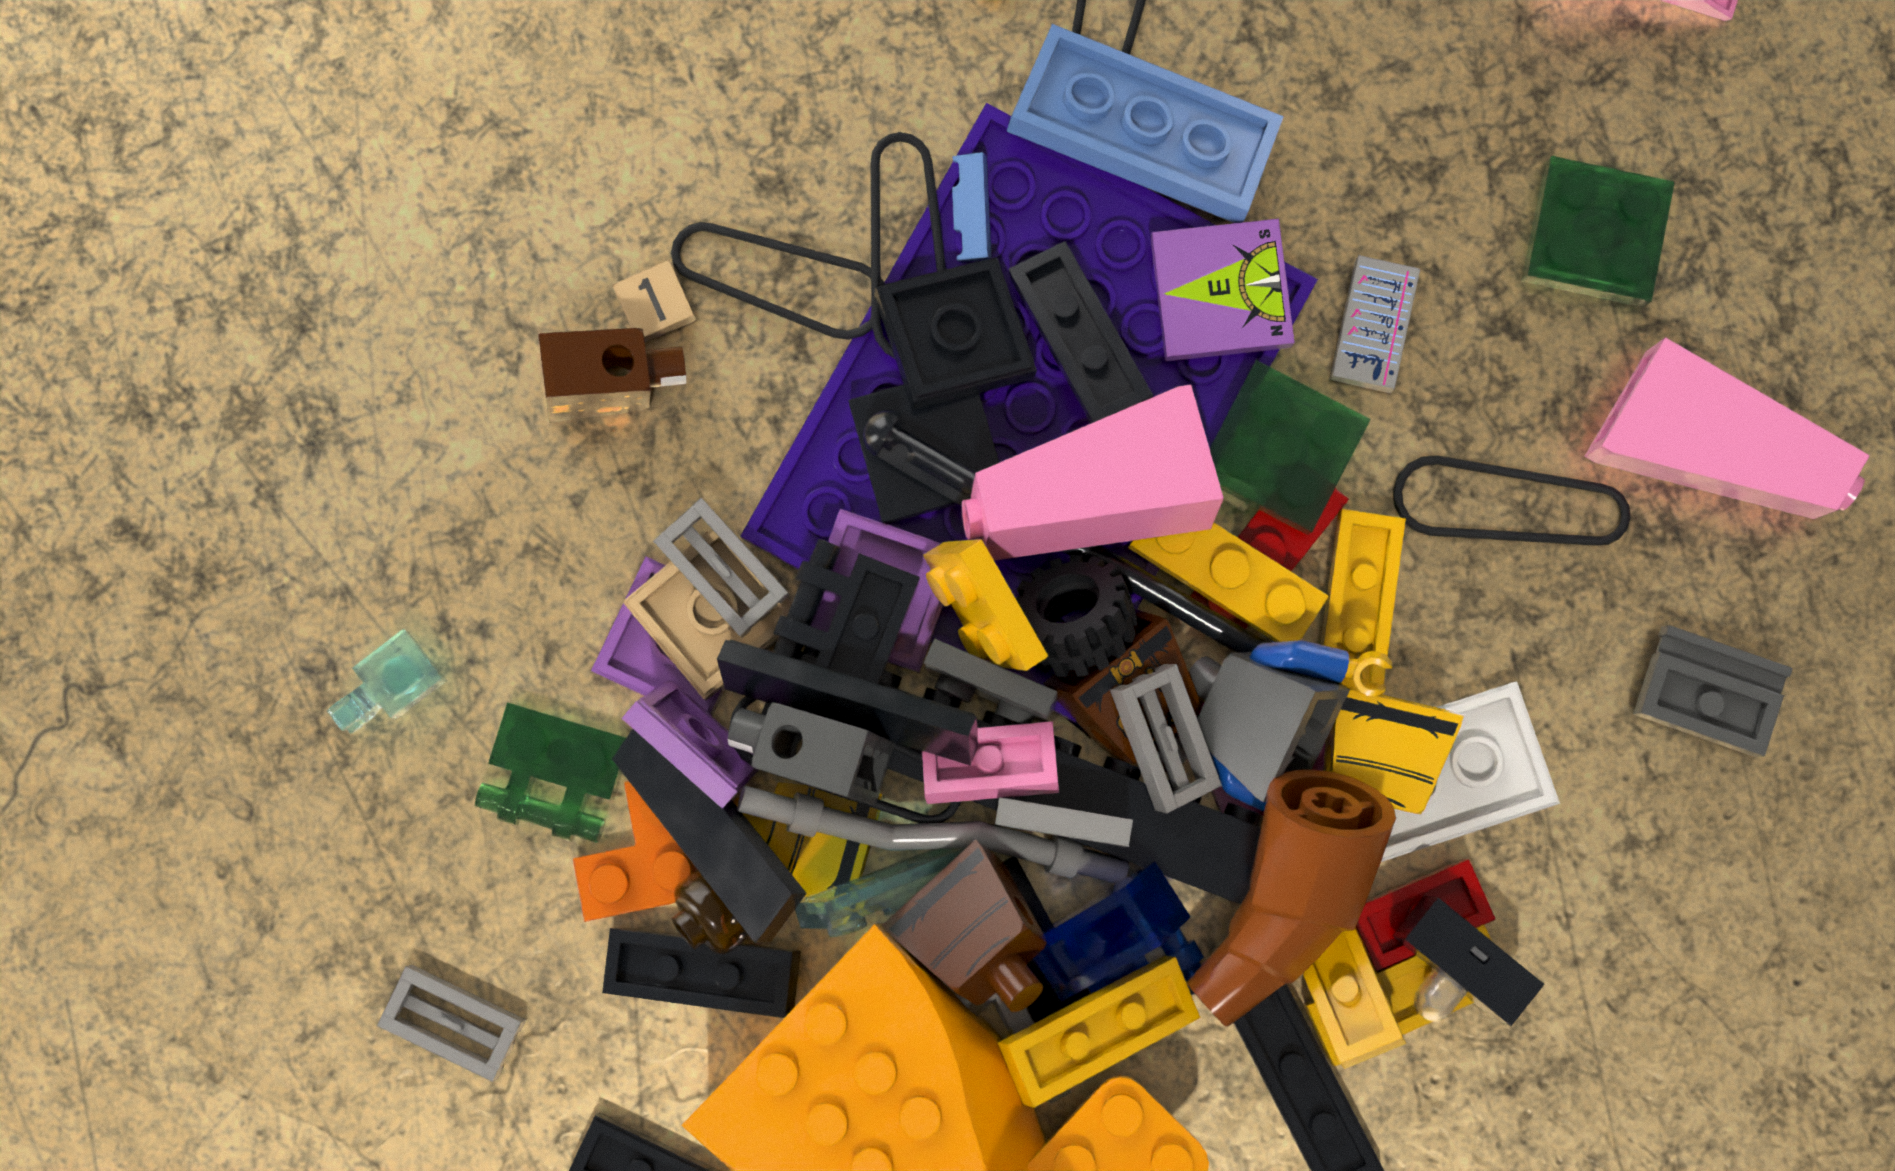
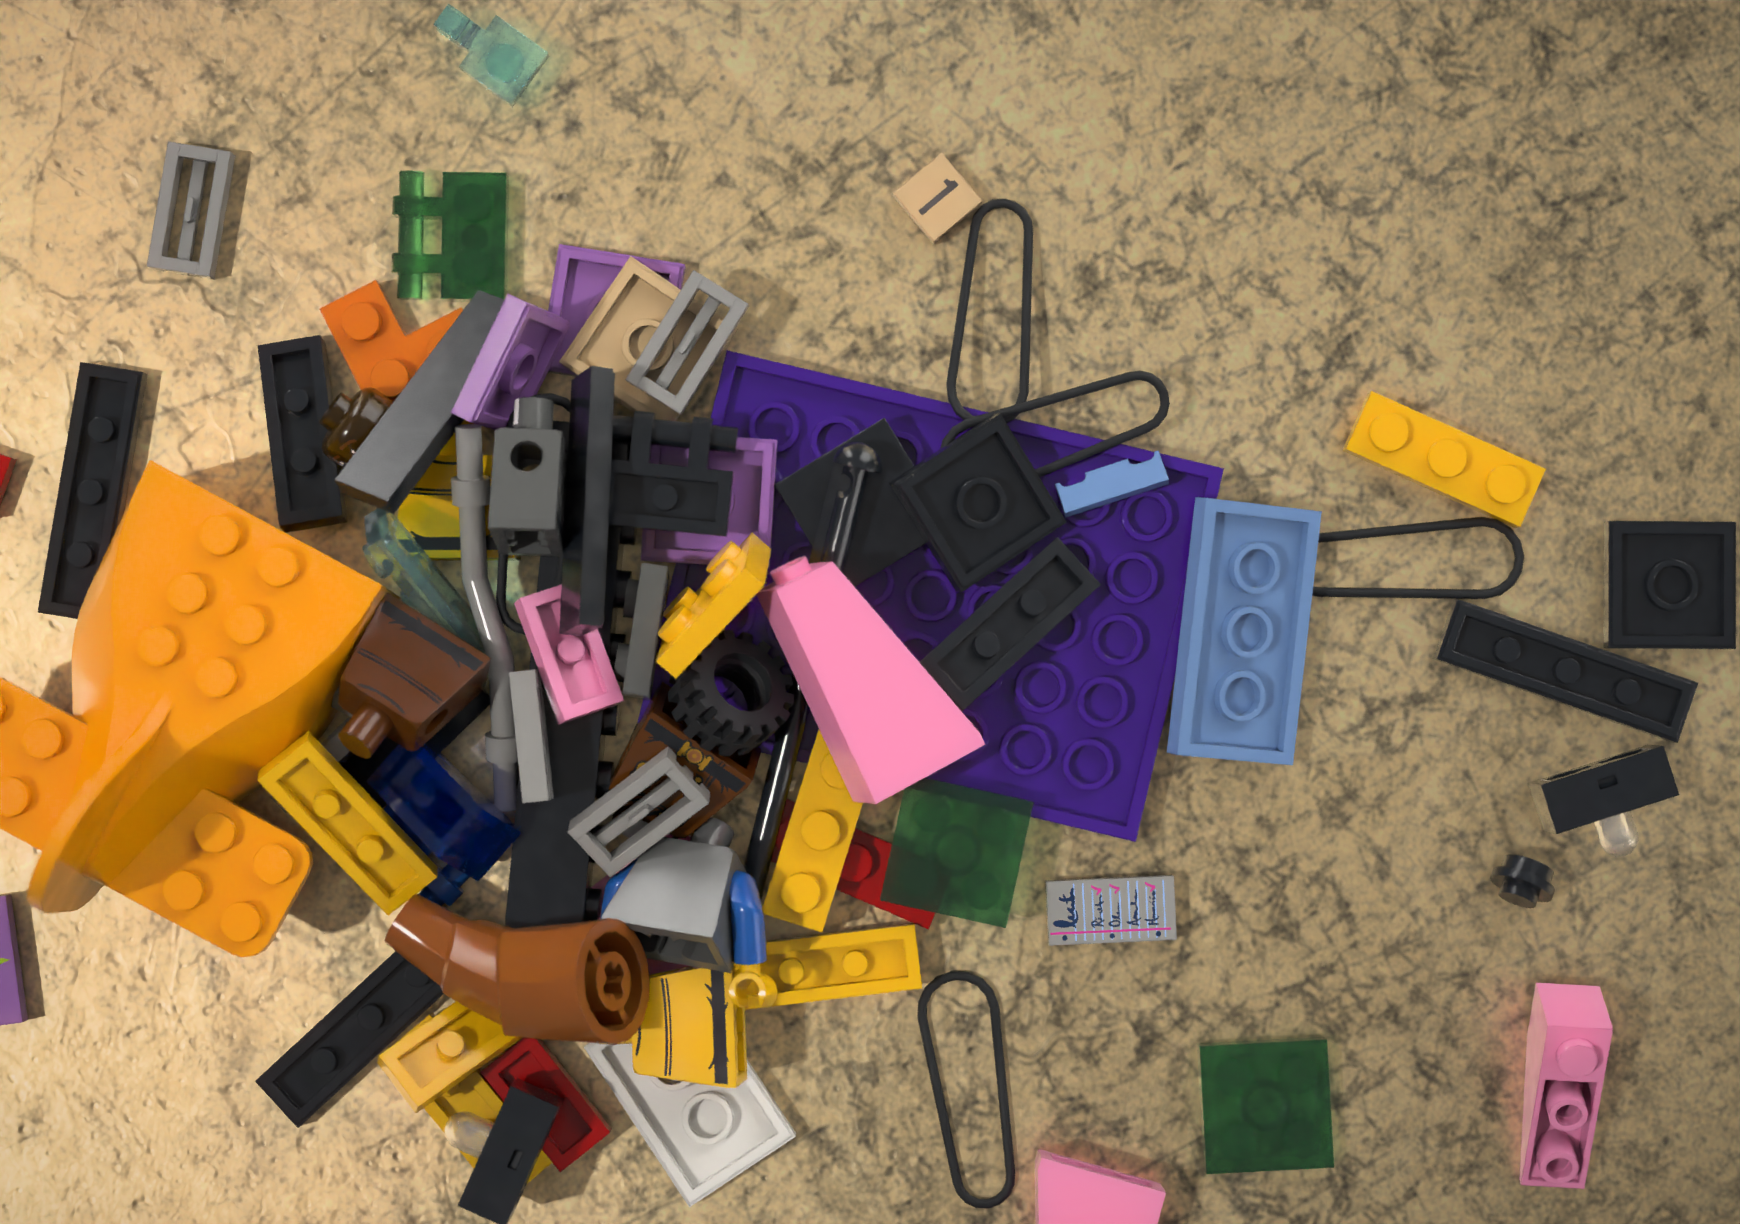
camera: 65 degrees right, 5 degrees up
reddish brown torso [538,328,686,423] -> none
medium lavender tile [1150,219,1295,361] -> none

